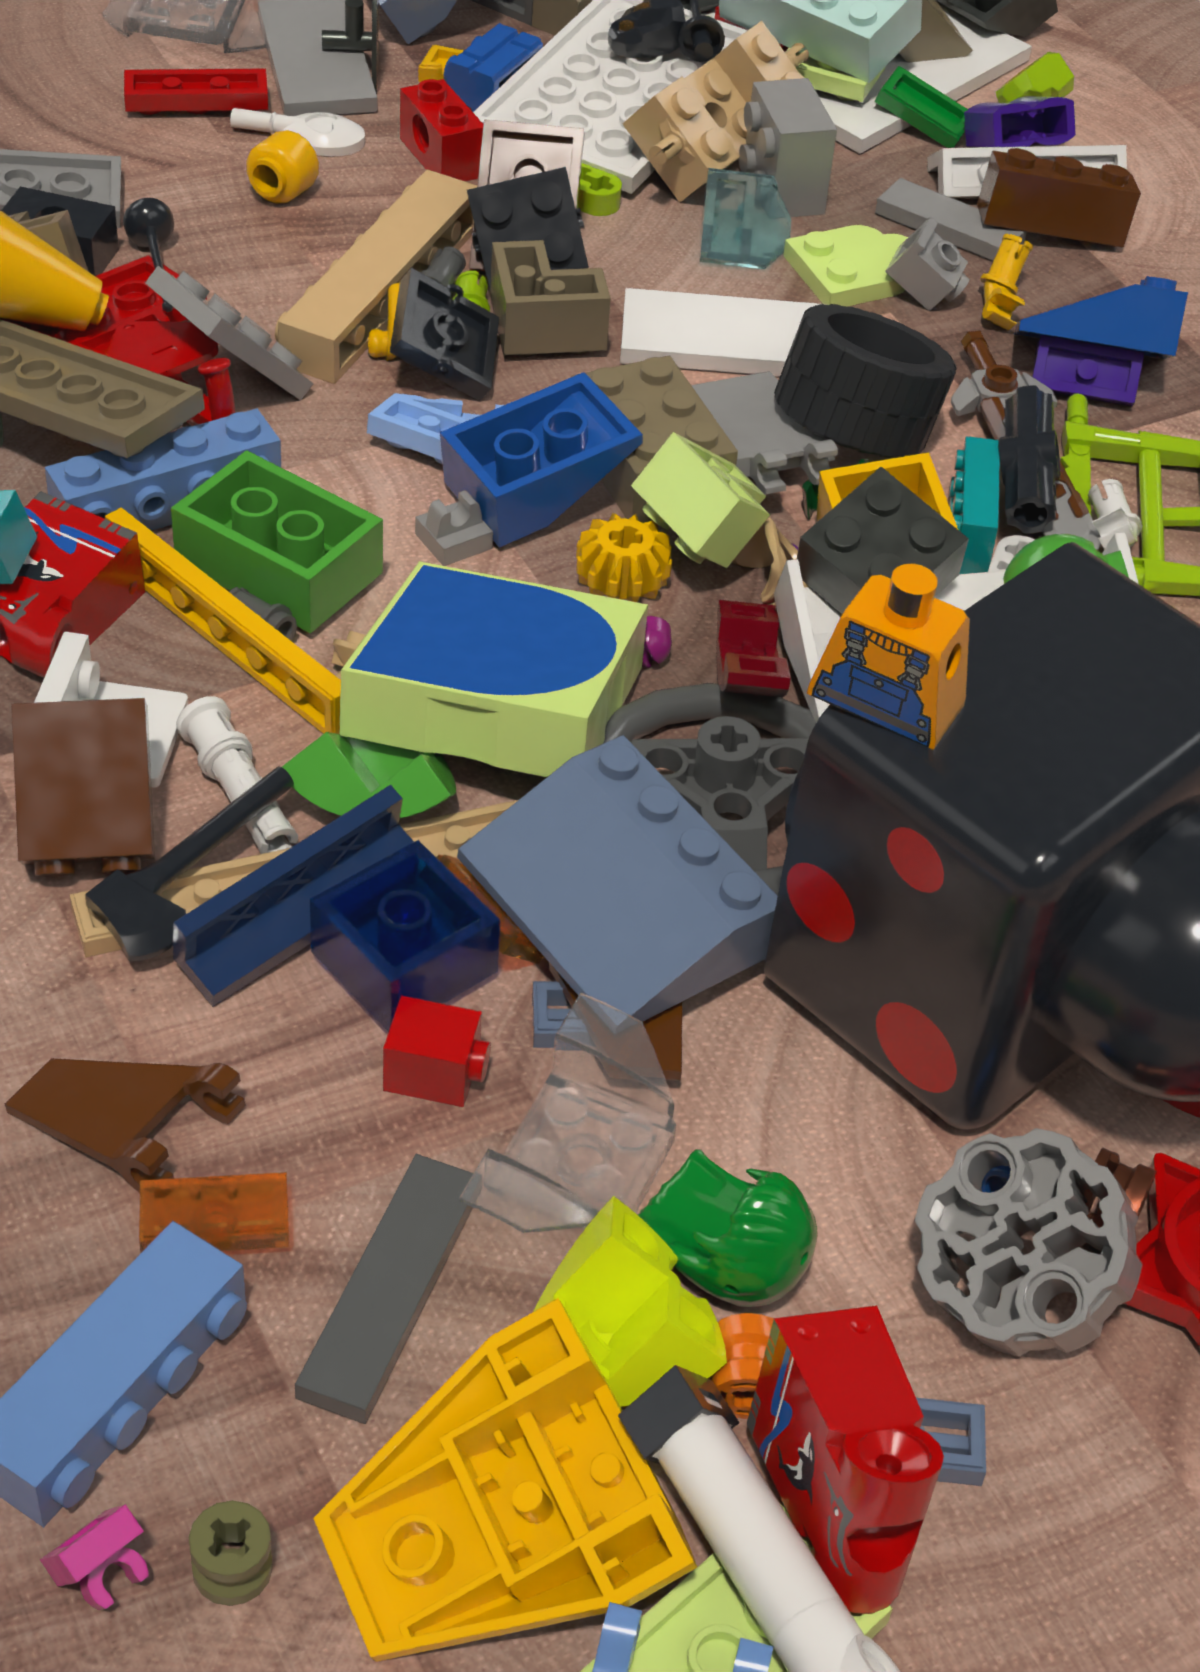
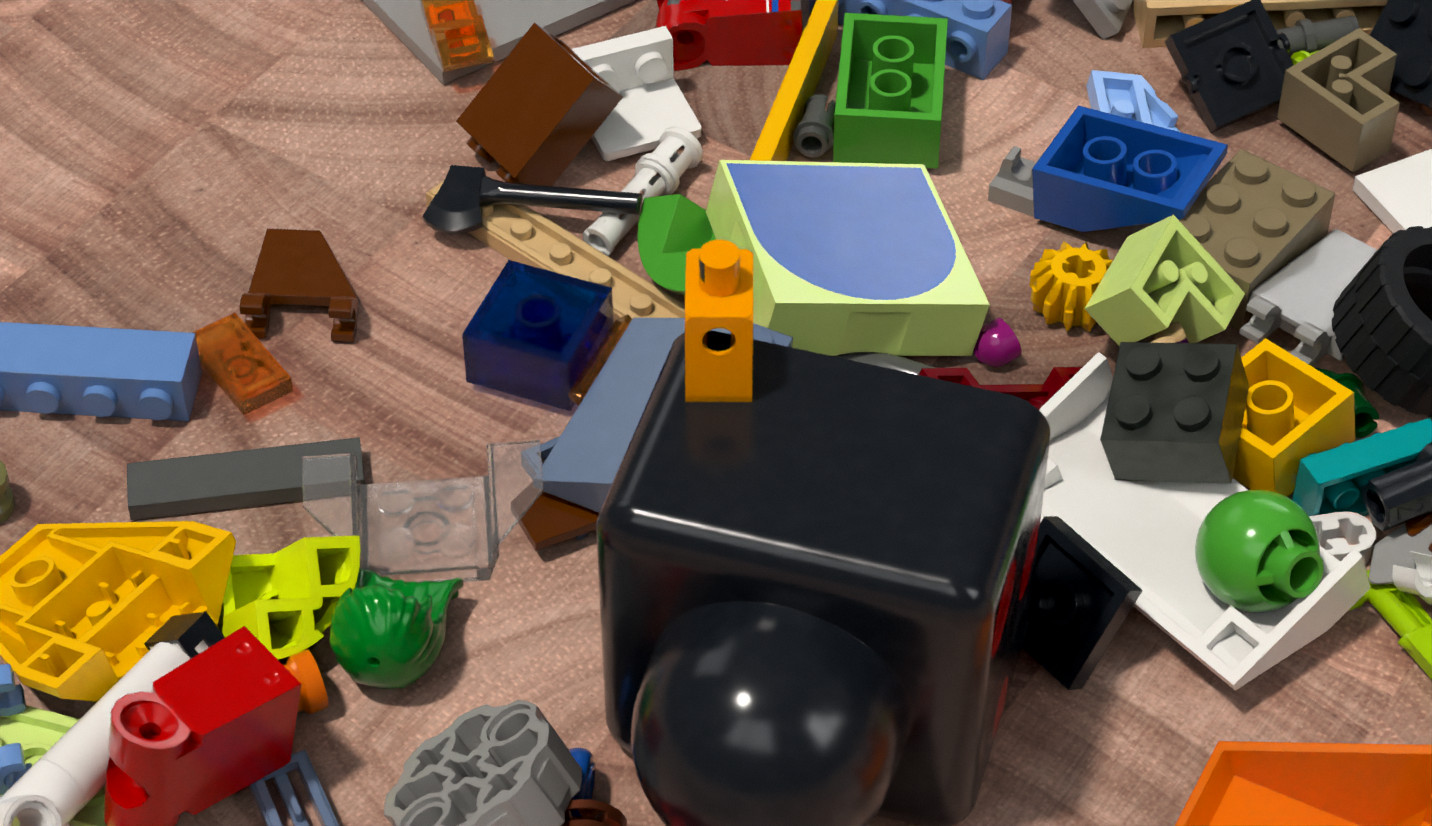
camera: 65 degrees right, 0 degrees up
dark blue fence [173,785,427,1007] -> none
red brick [383,995,491,1107] -> none

